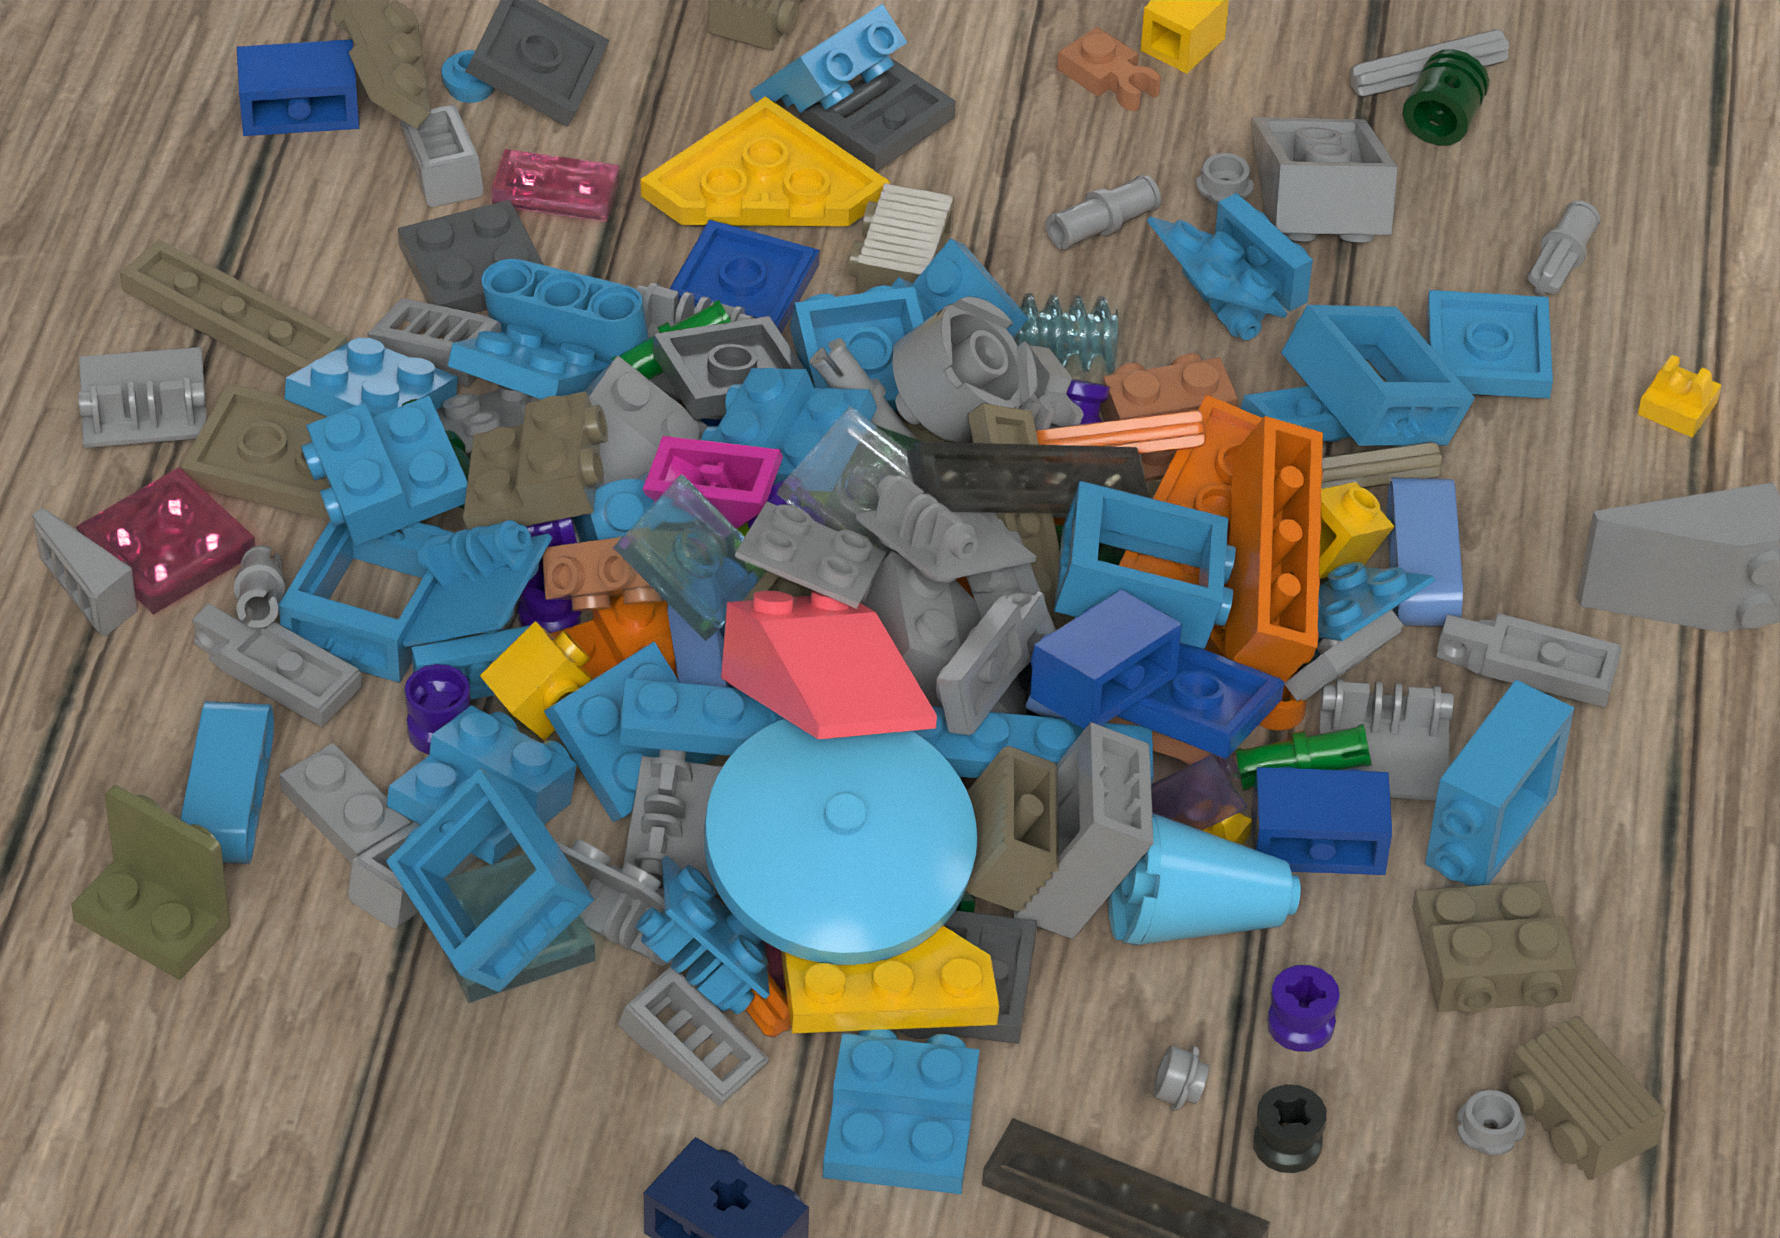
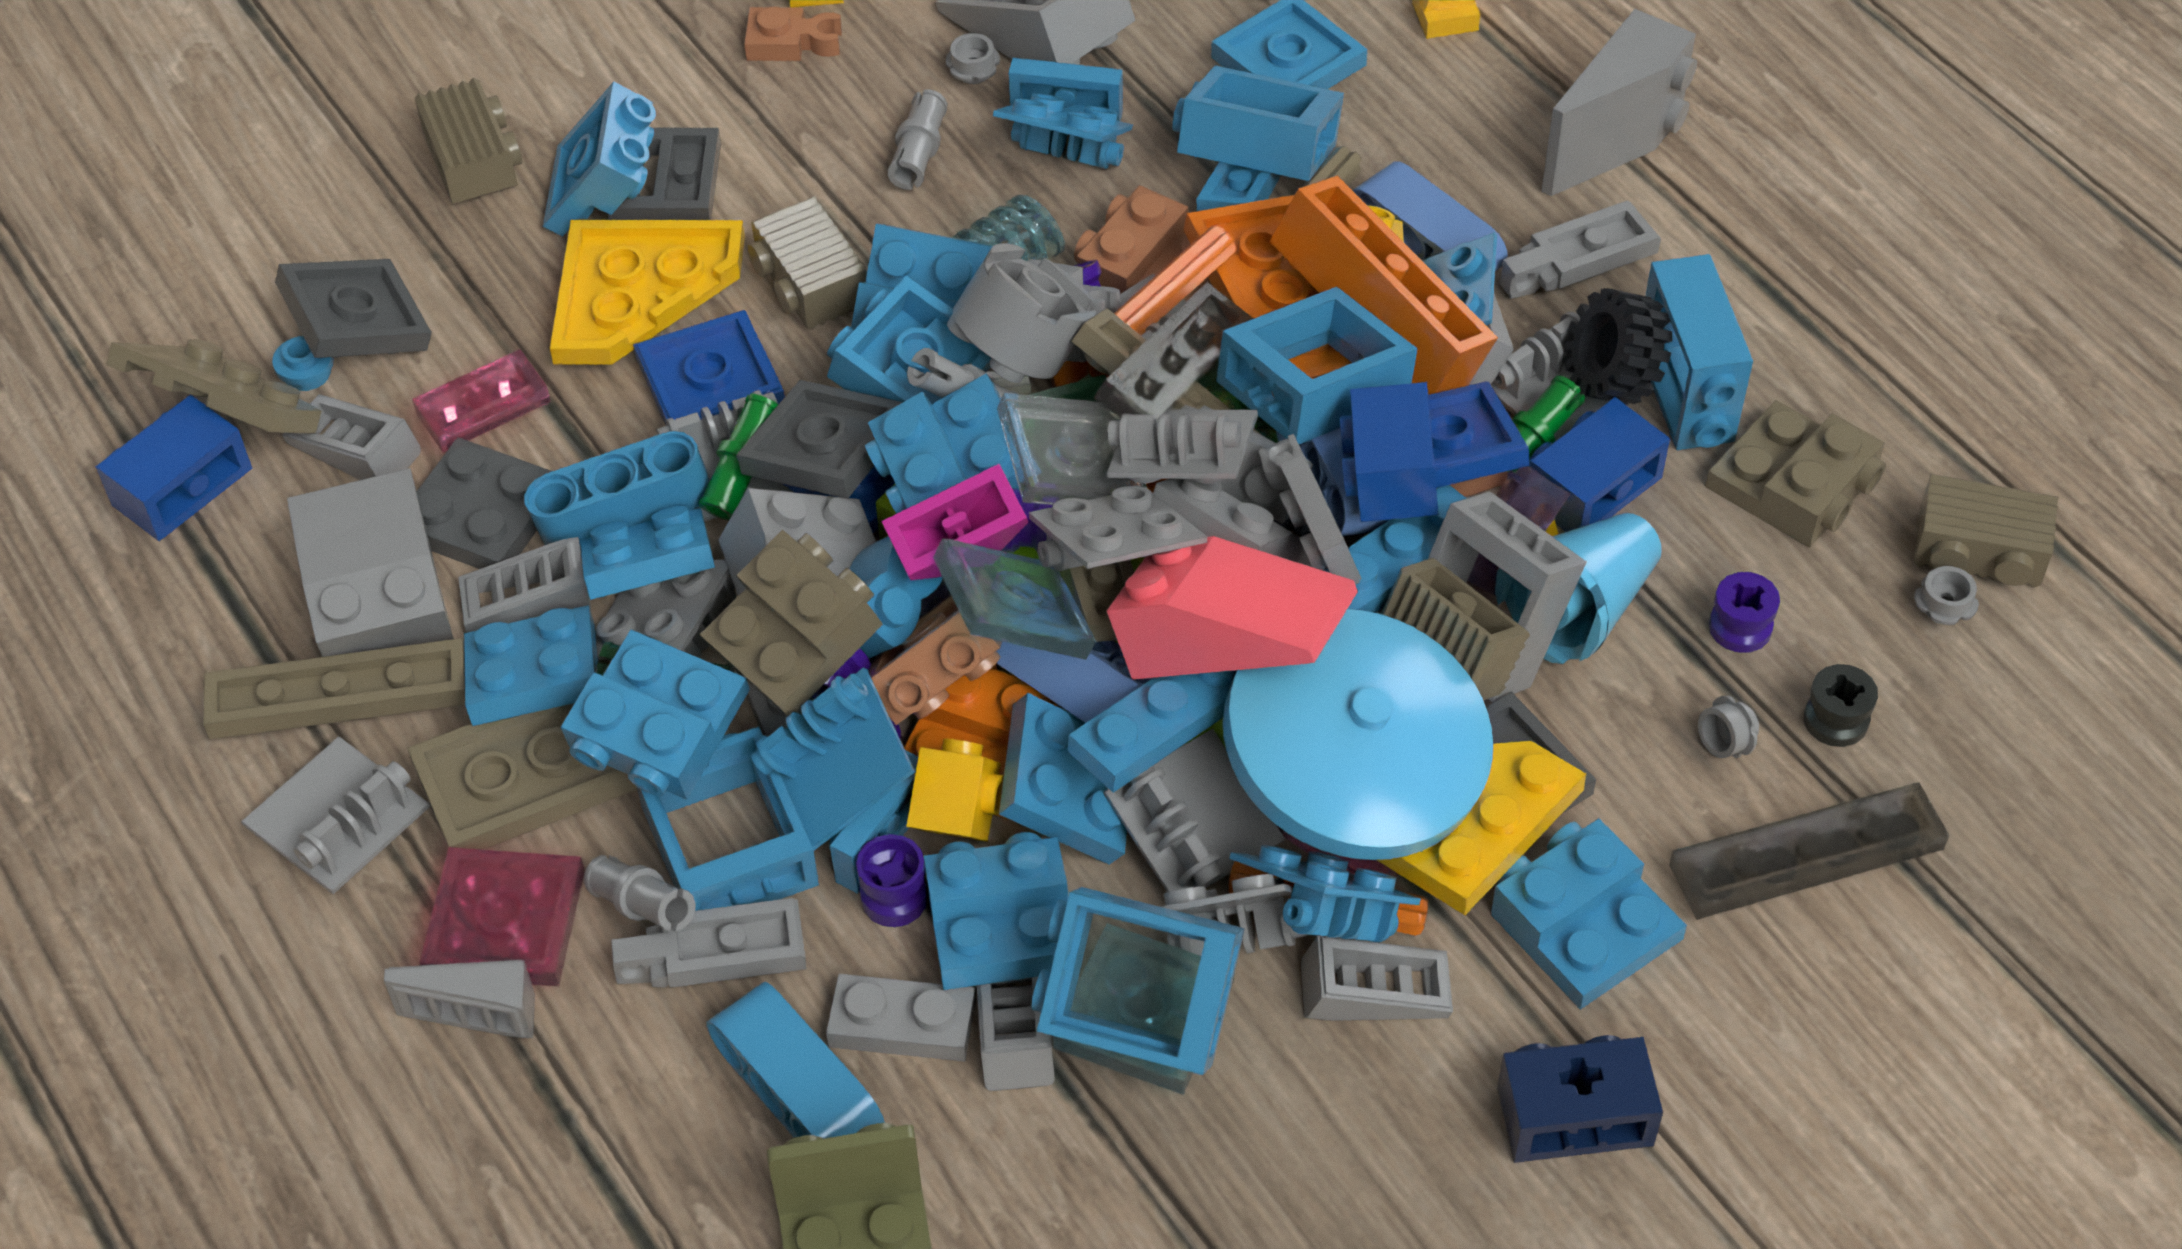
camera: 40 degrees left, 5 degrees up
none -> light grey slope [287,468,454,657]
none -> black tyre [1564,288,1673,405]

